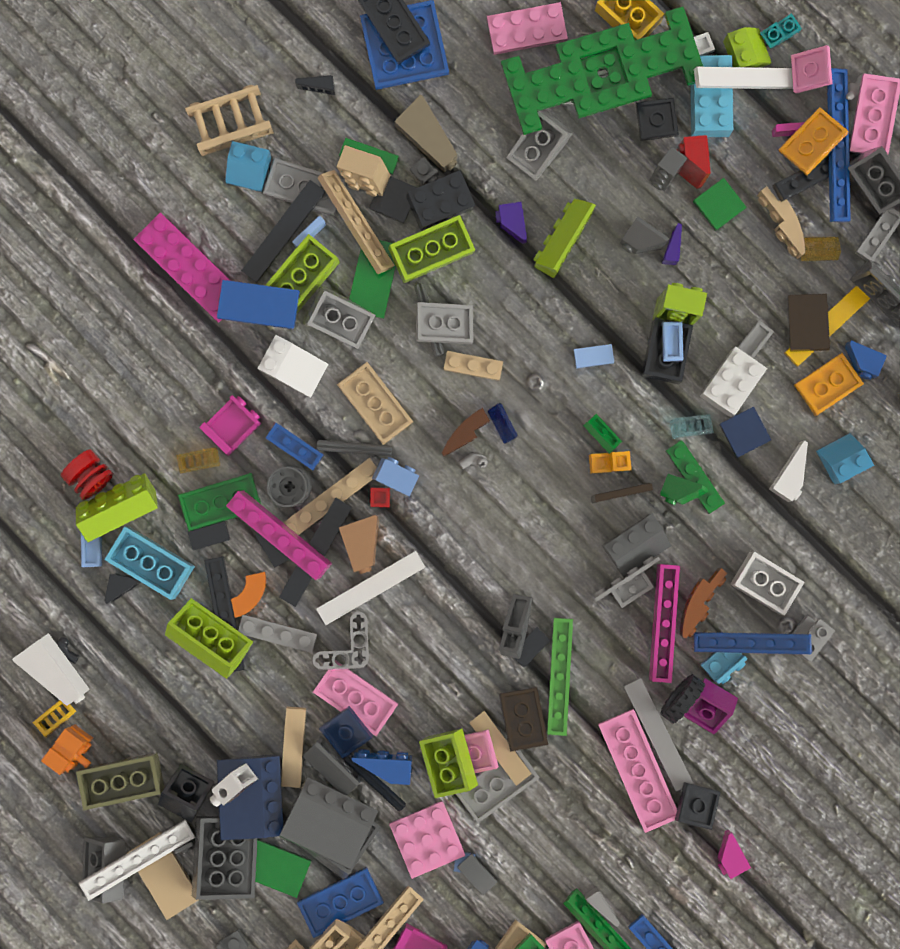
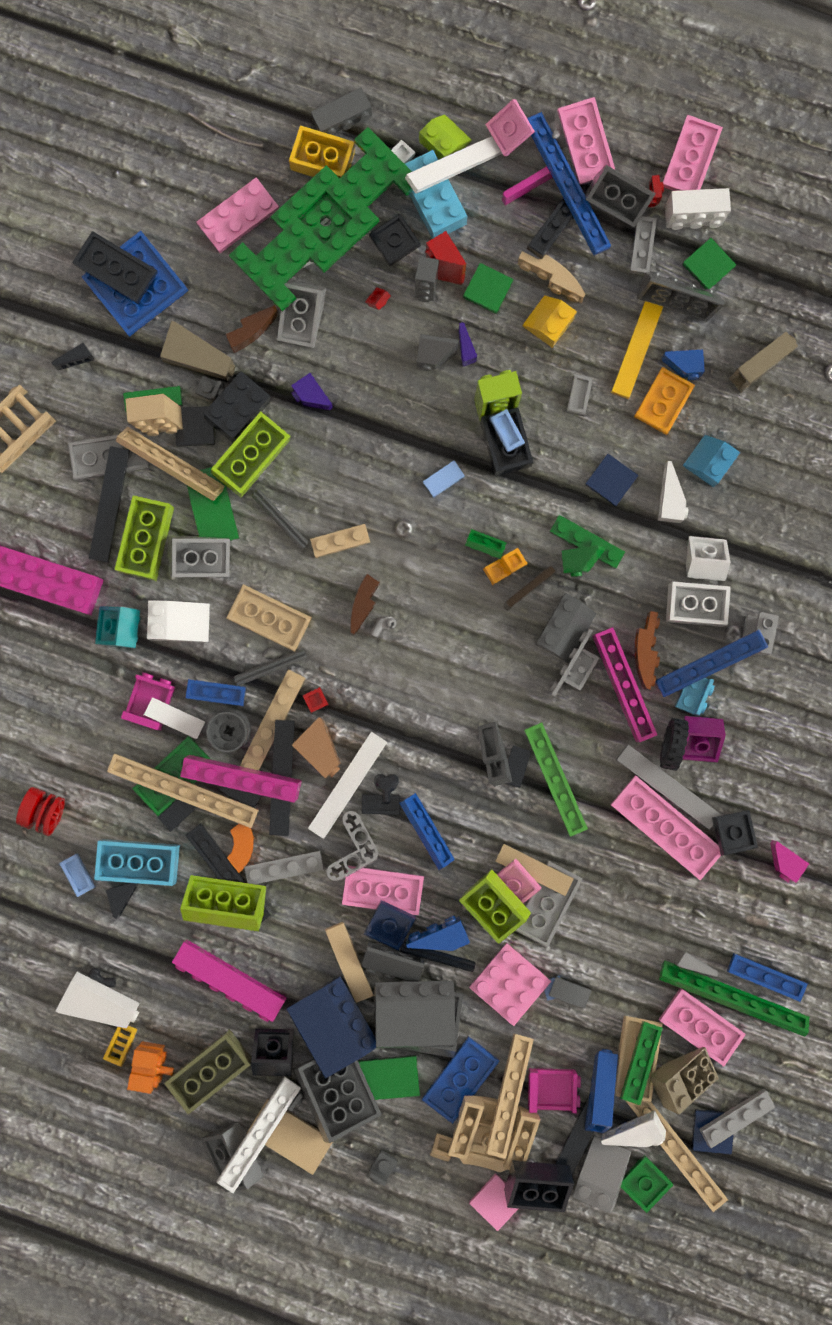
camera: 30 degrees left, 0 degrees up
lime brick [76,473,158,542] -> none
clear yellow slope [176,448,220,474] -> none
white torso [210,764,258,807] -> none
blue tile [217,280,300,329] -> none
dark azure slope [226,141,272,192] -> none
light blue tile [293,216,326,248] -> none
medium blue brick [372,457,419,496] -> none
light grey plate [416,302,473,344] -> none
clear blue slope [488,403,518,444] -> none
dark brown tile [499,687,549,752] -> none
lime slope [534,198,596,278] -> none
clear light blue slope [670,414,713,439] -> none
white brick [699,347,767,418] -> none
teal slope [760,13,802,49] -> none
light orange tile [779,107,848,175] -> none
dark brown tile [787,293,830,352] -> none
clear yellow slope [801,237,841,261] -> none
none -> teal slope [95,606,140,648]
none -> tan plate [107,754,259,828]
none -> white tile [144,697,205,739]
none -> dark pink brick [172,940,286,1022]
none -> reddish brown slope [226,305,278,353]
none -> black tile [362,794,401,815]
none -> red plate [365,287,391,310]
none -> black rock [374,774,399,804]
none -> blue plate [400,793,455,870]
none -> yellow slope [522,295,577,348]
none -> white slope [686,536,731,581]

